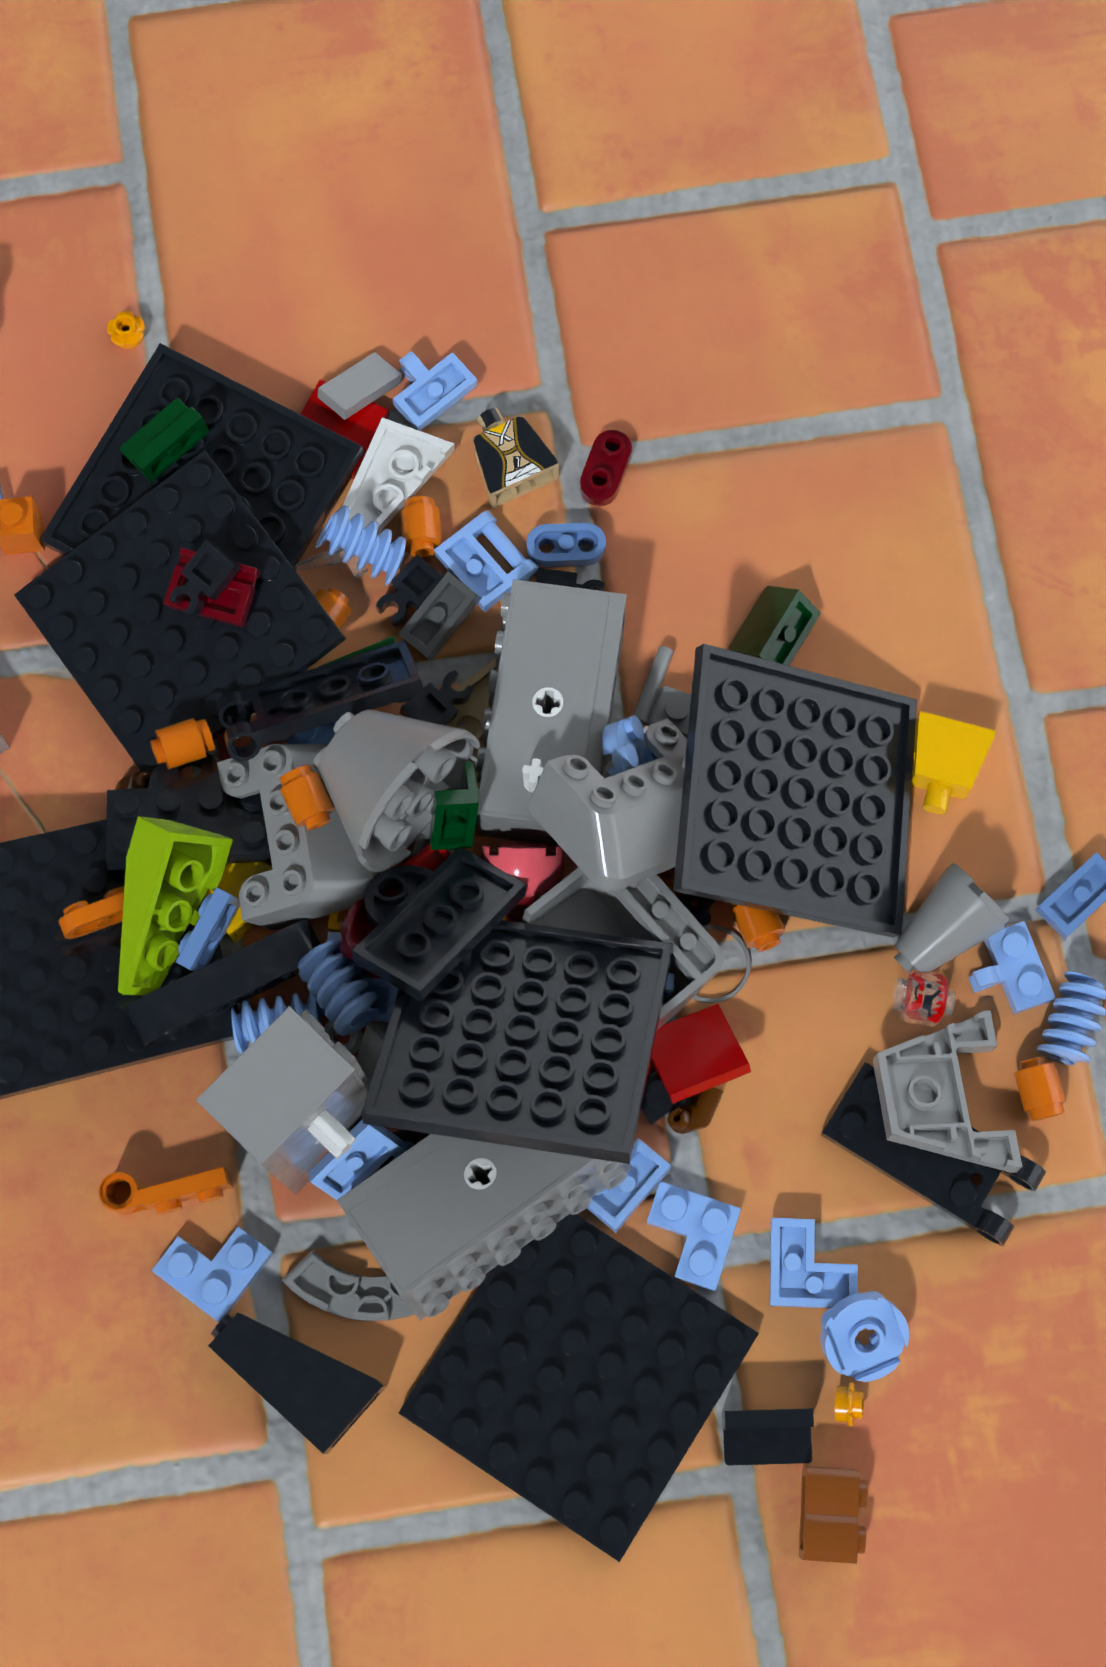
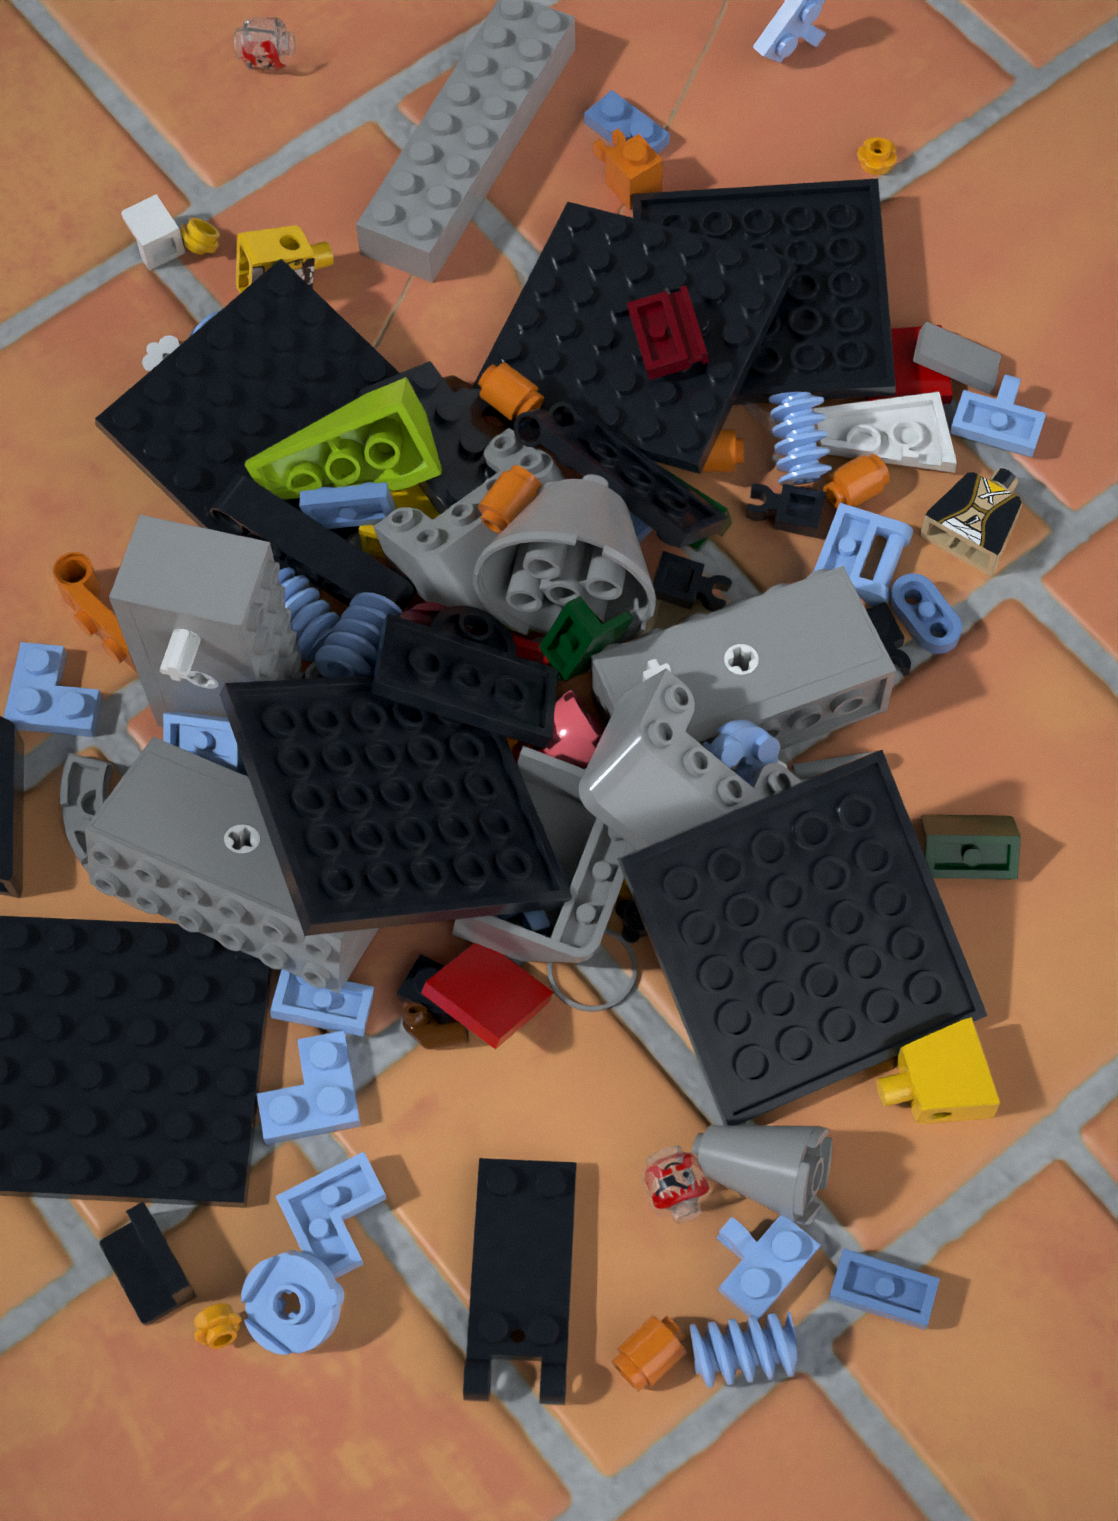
camera: 60 degrees right, 10 degrees down
orange plate [58,886,125,939] -> none
dark green panel [120,398,210,483] -> none
black plate [169,540,241,617] -> none
dark grey plate [398,572,482,661] -> none
dark red plate [580,430,632,506] -> none
orange brick [731,904,785,952] -> none
dark orange brick [799,1466,868,1564] -> none
light grey wing [872,1010,1023,1173] -> none

